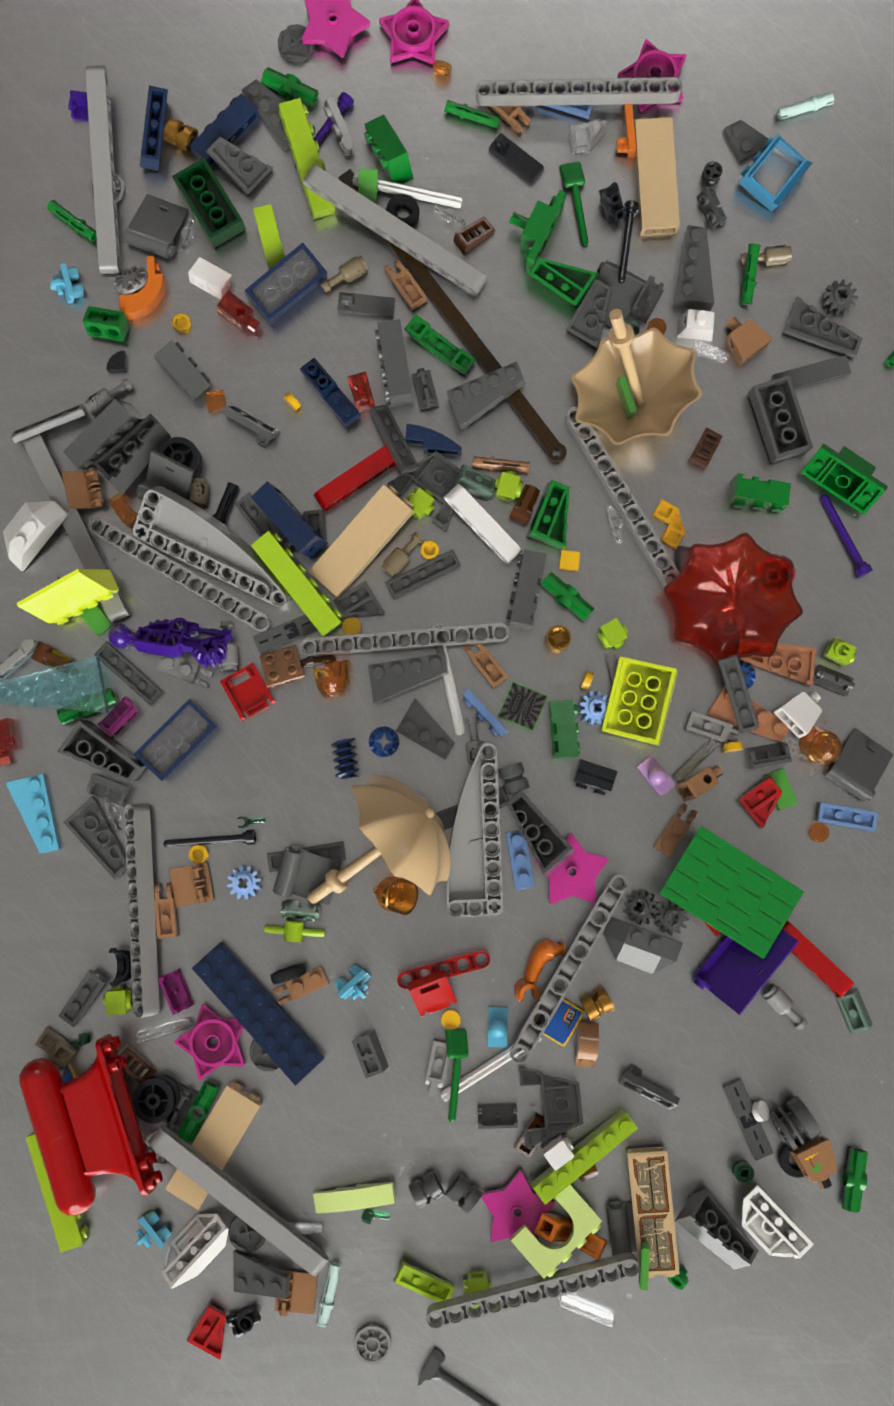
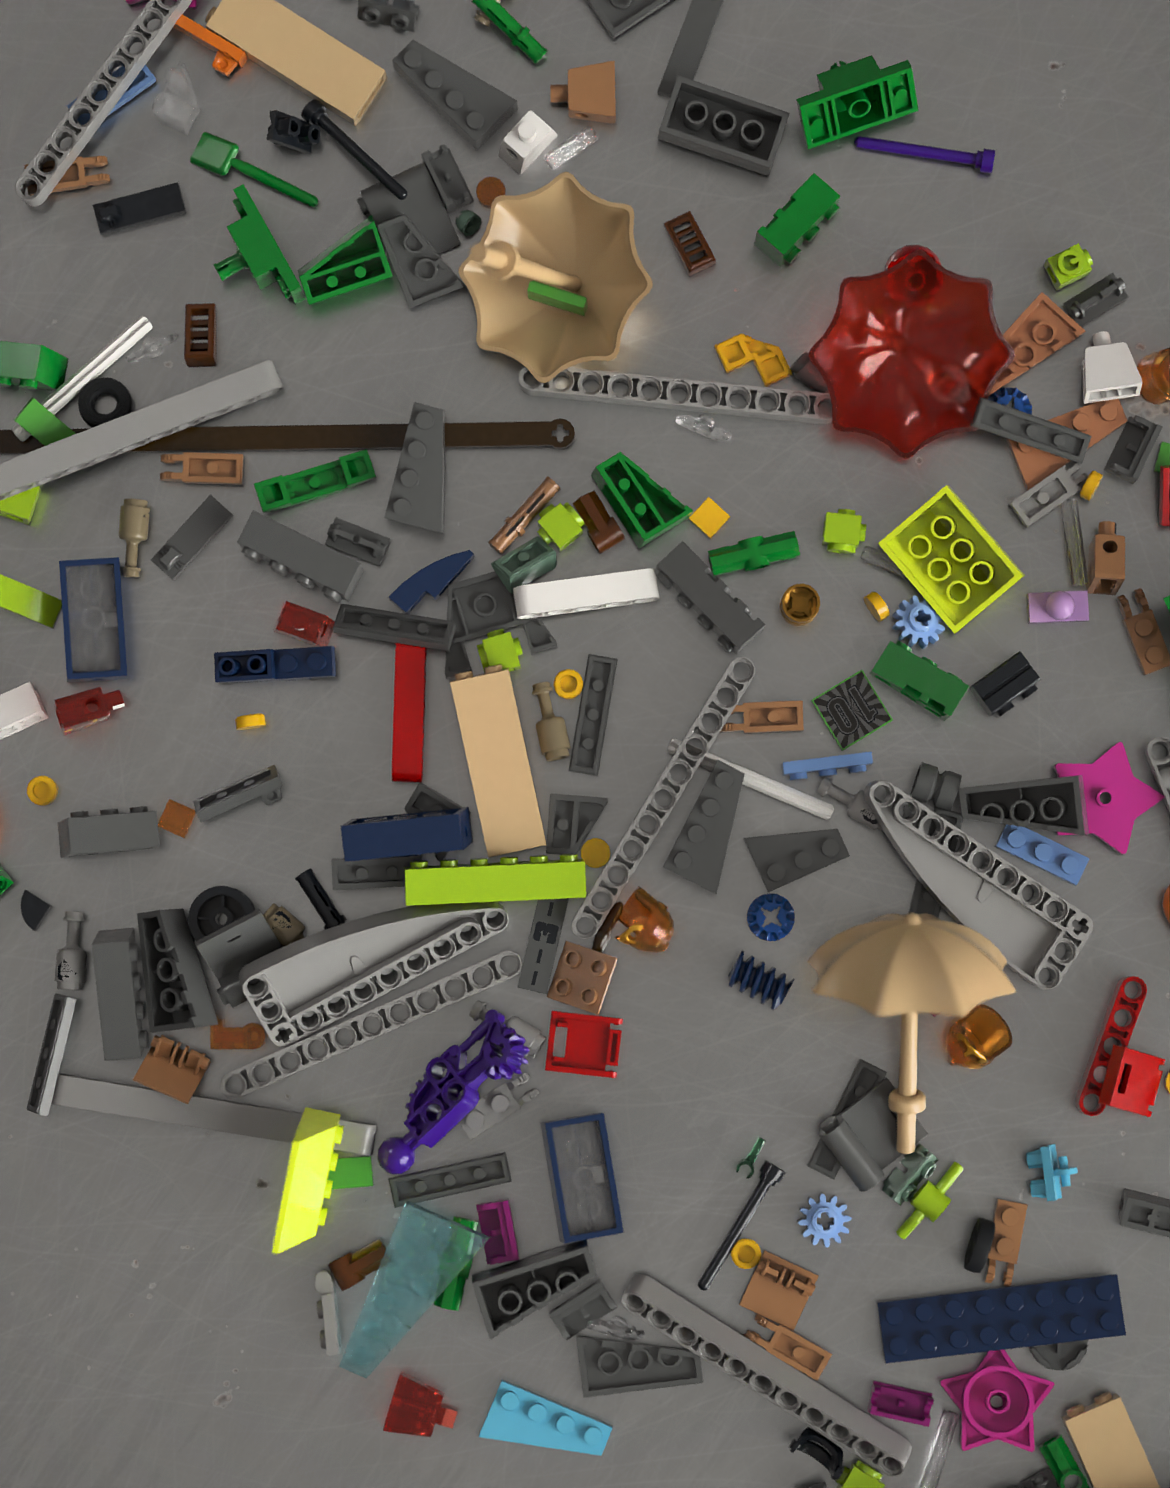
camera: 55 degrees left, 0 degrees up
white wedge [3,501,68,571] -> none
green pin [444,99,501,129] -> none

